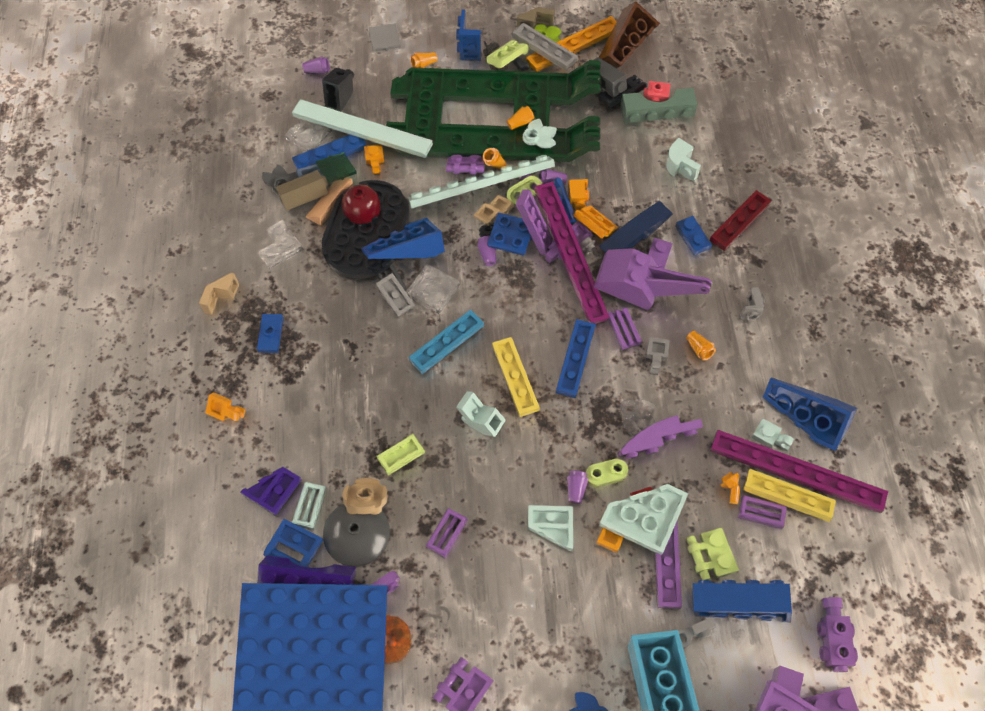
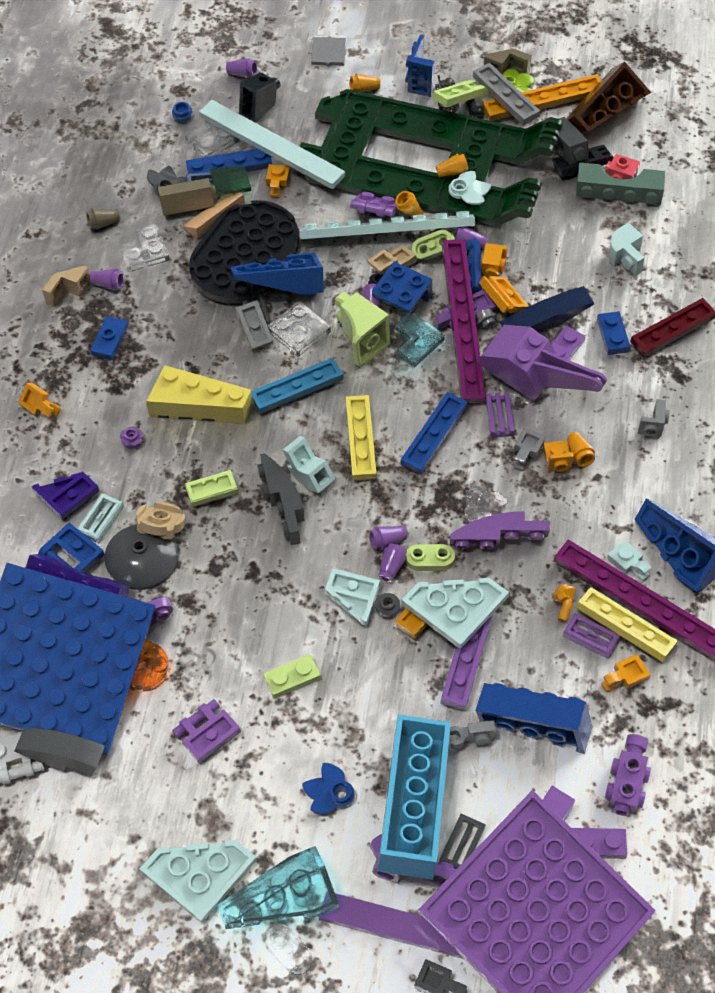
camera: 15 degrees right, 5 degrees down
dark red cylinder [342,184,381,224] -> none
medium lavender tile [426,508,468,559] -> none
medium lavender plate [516,189,553,255] -> none
yellowish green plate [686,528,739,580] -> none
none -> dark tan cone [86,209,120,230]
none -> medium lavender cone [90,268,125,291]
none -> medium lavender plate [120,427,143,449]
none -> light yellow wedge [146,365,253,424]
none -> blue plate [172,102,193,121]
none -> dark grey slope [257,453,305,545]
none -> yellowish green plate [263,654,321,699]
none -> yellowish green hips [335,292,390,367]
none -> medium lavender cone [369,525,407,550]
none -> dark grey plate [375,593,400,618]
none -> clear light blue plate [396,311,445,368]
none -> light orange bracket [543,440,573,472]
none -> light orange plate [601,654,651,692]

